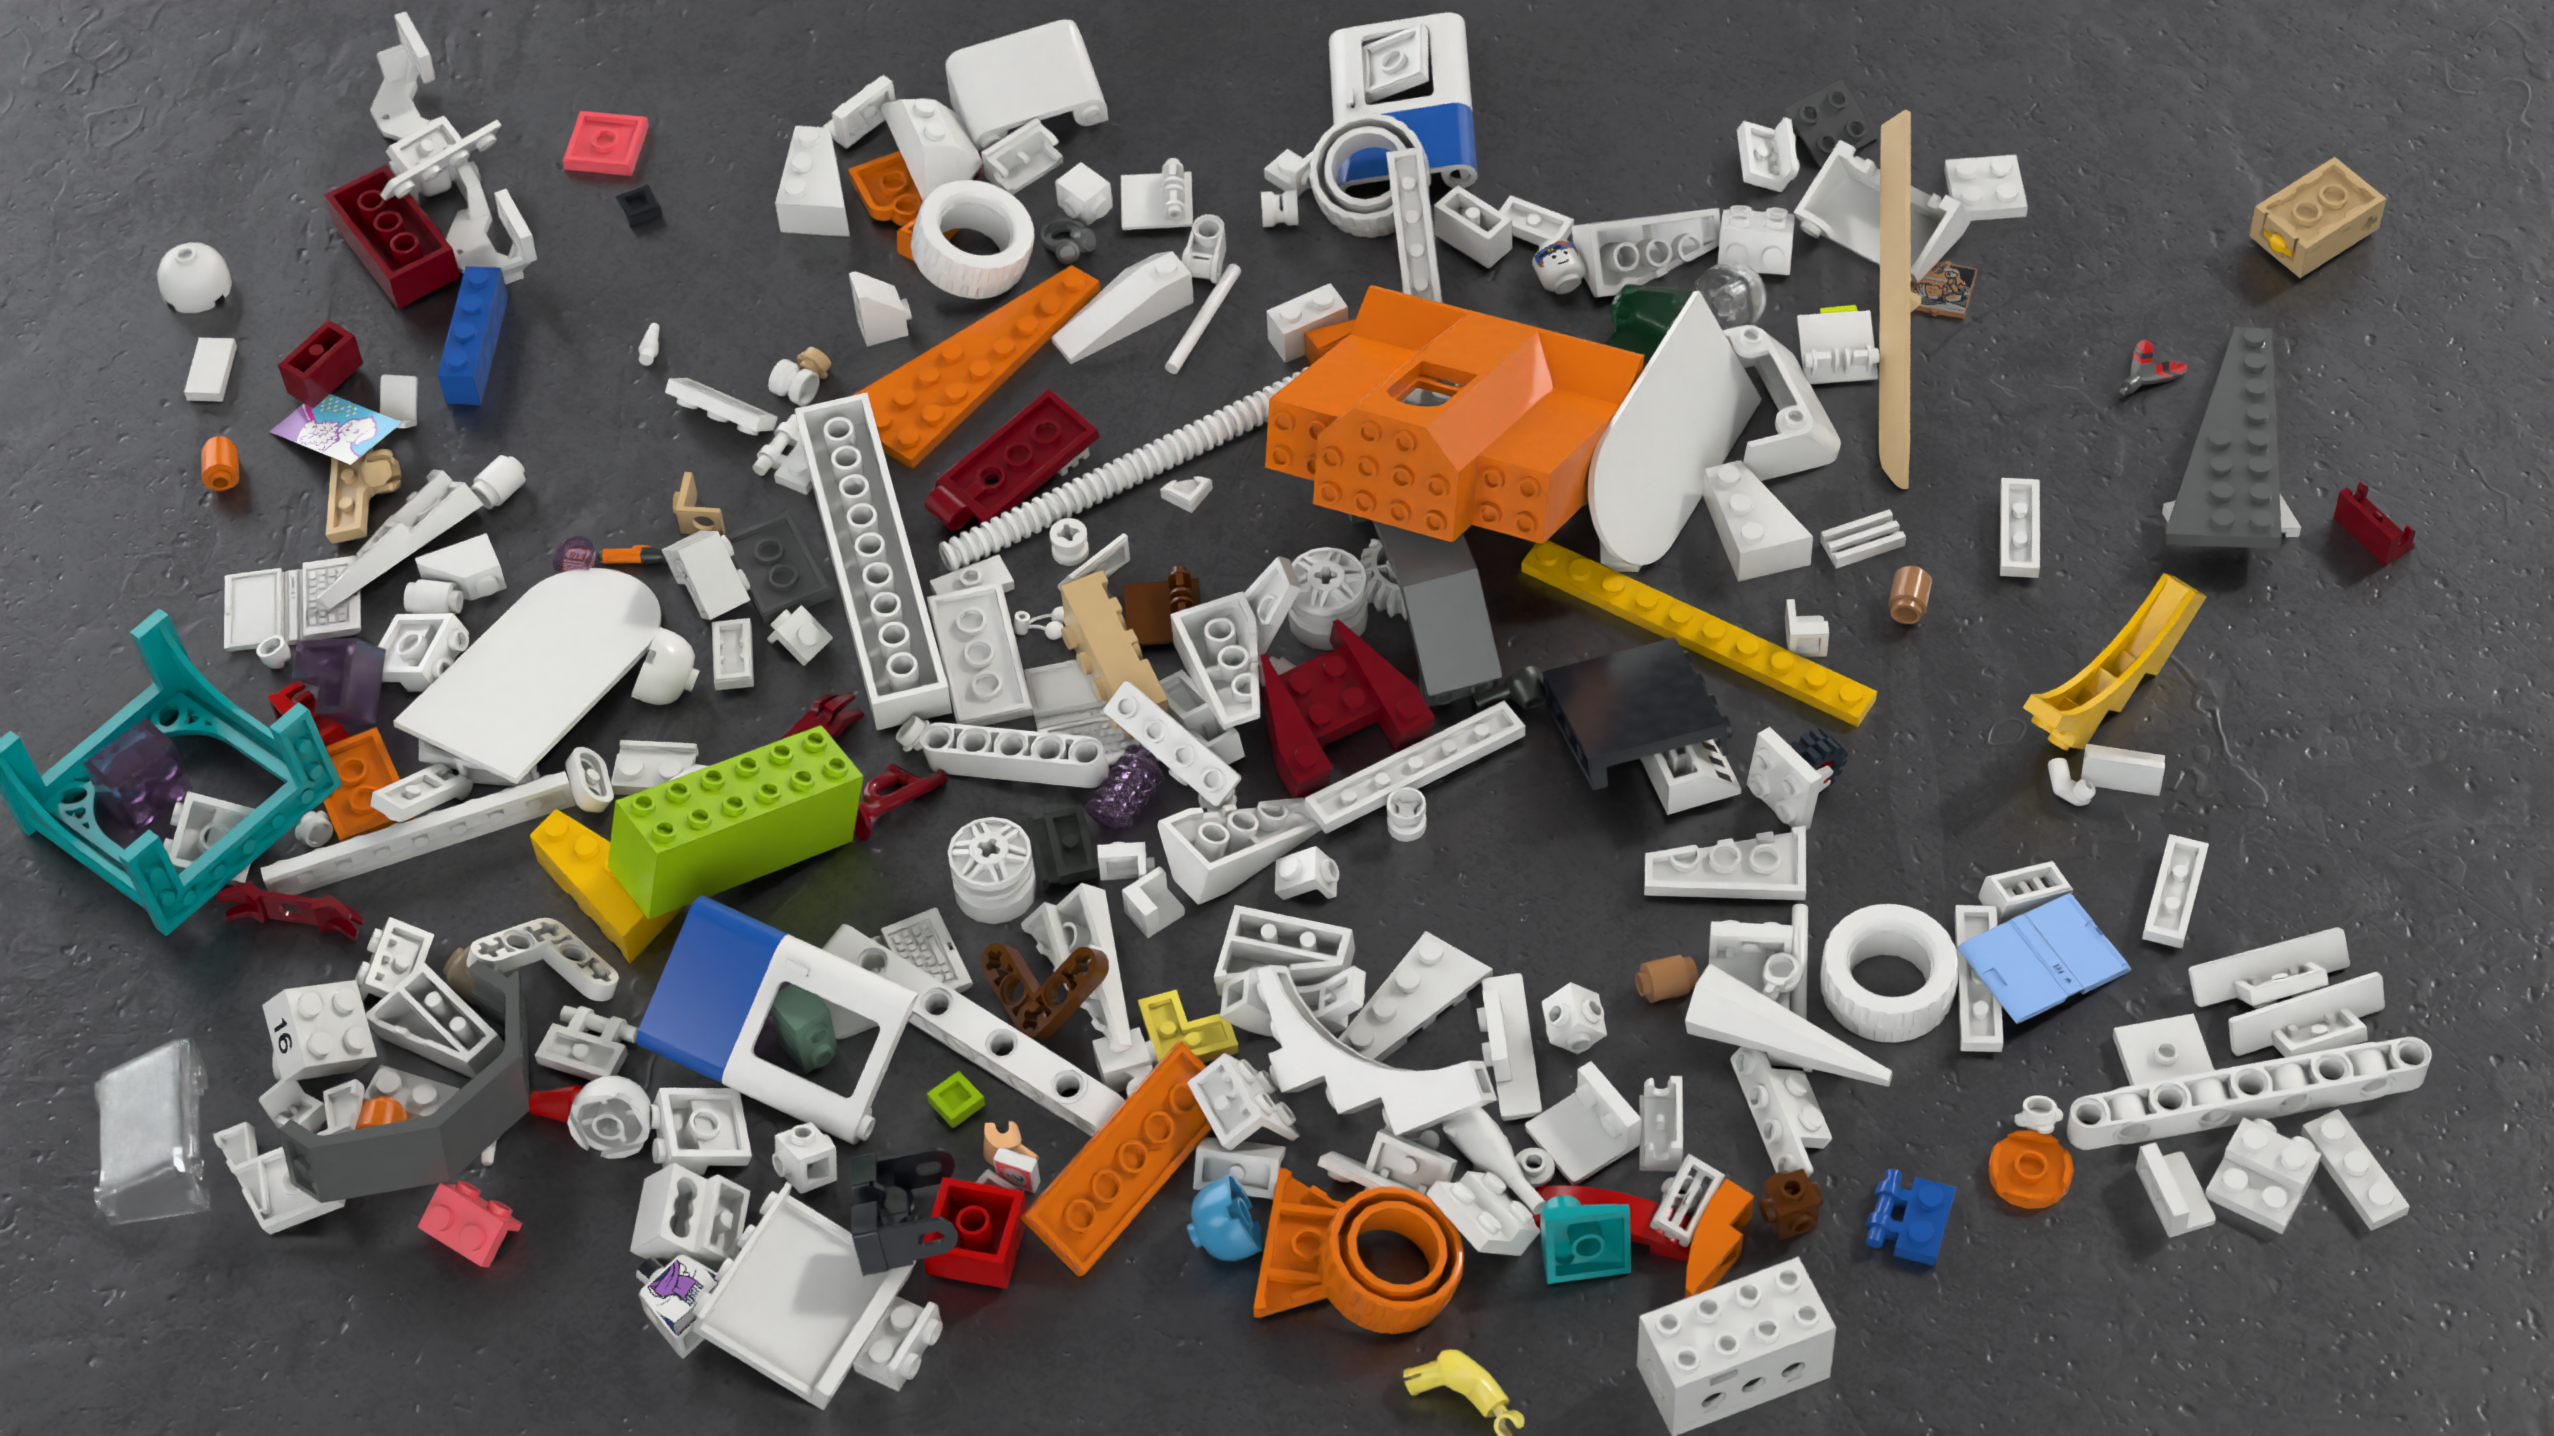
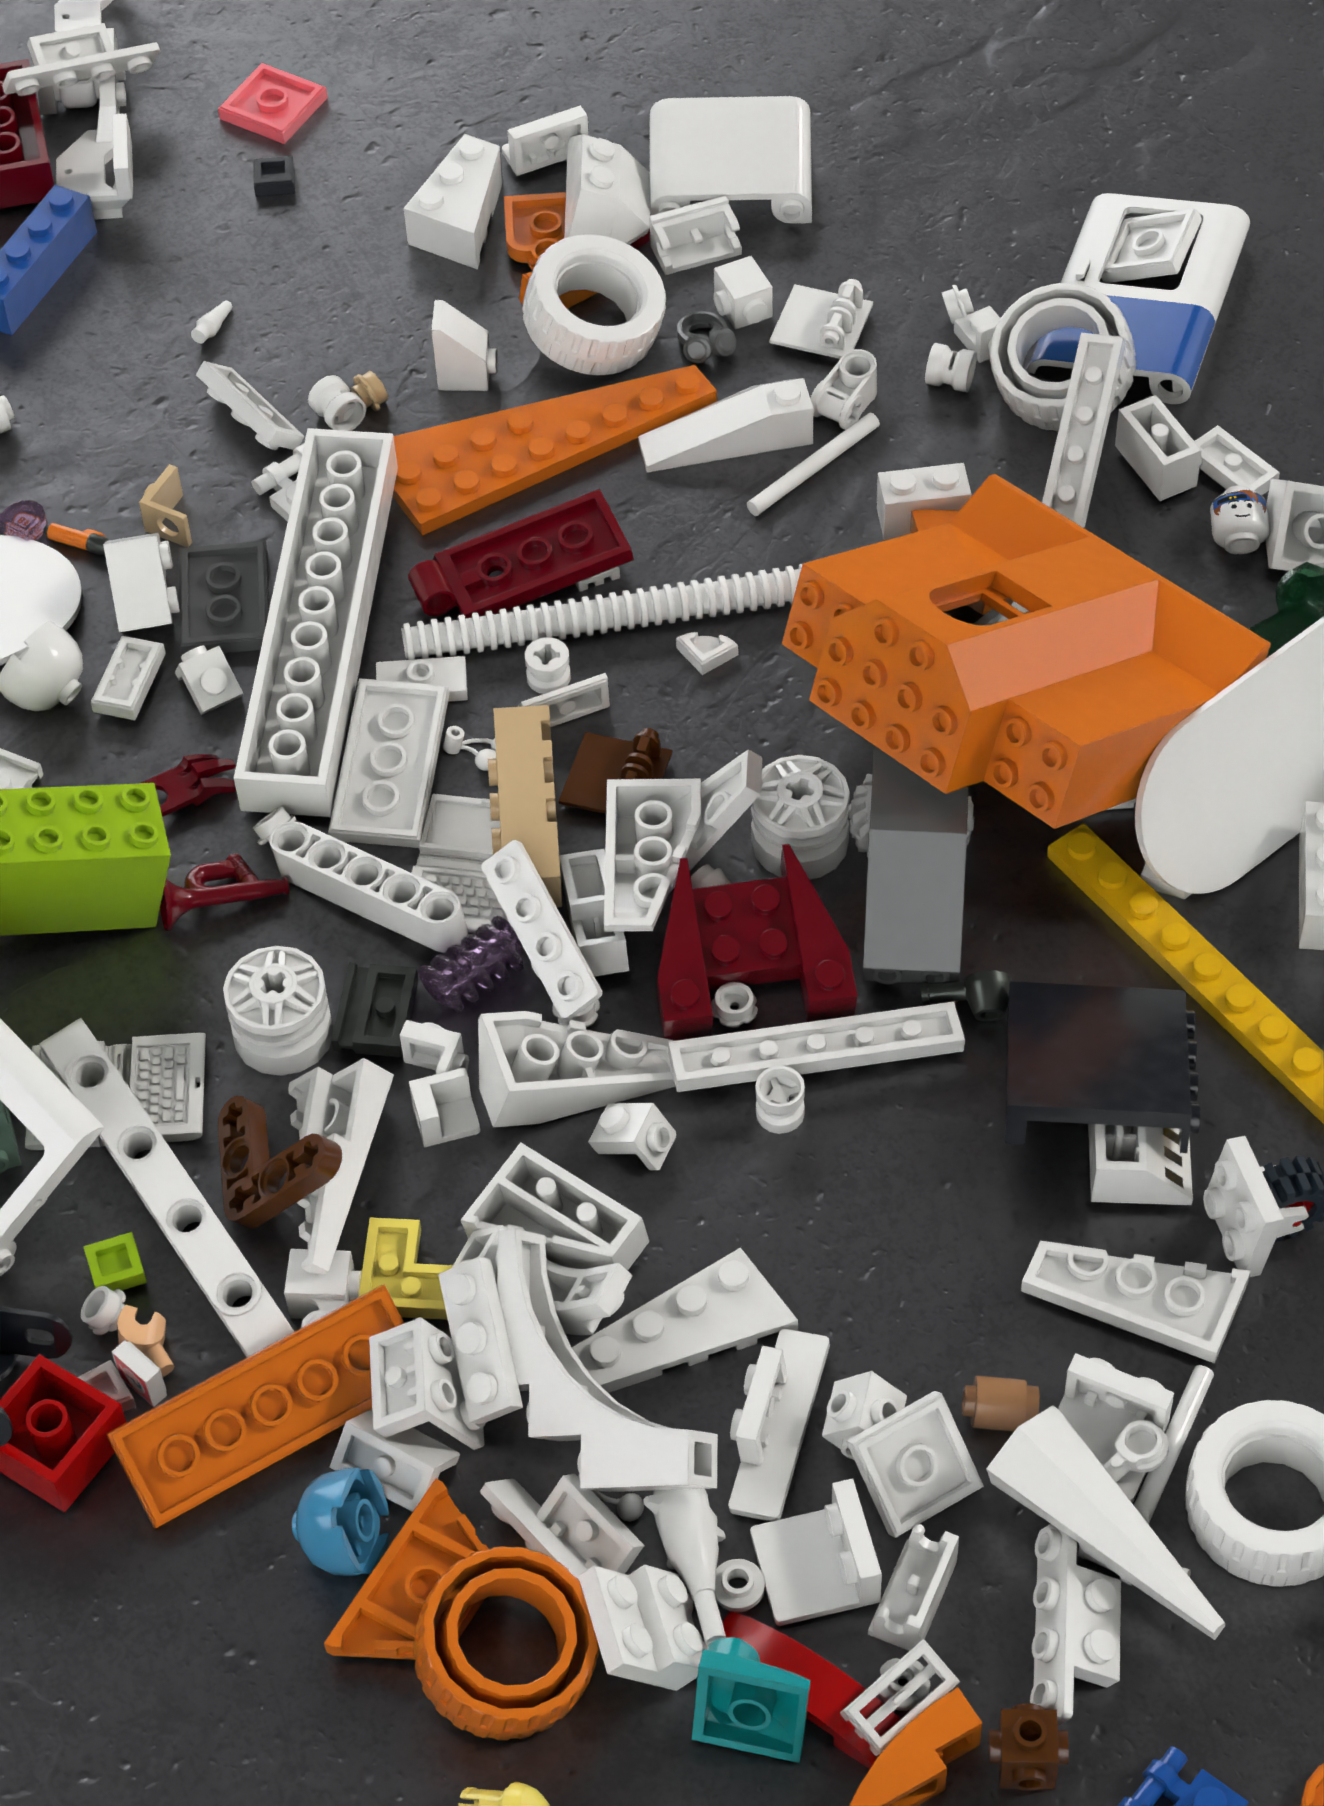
camera: 20 degrees right, 0 degrees up
none -> white plate [81,1286,126,1335]
none -> white plate [438,1257,523,1424]
none -> white plate [711,982,758,1027]
none -> white tile [846,1391,984,1538]
none -> white plate [942,285,974,324]

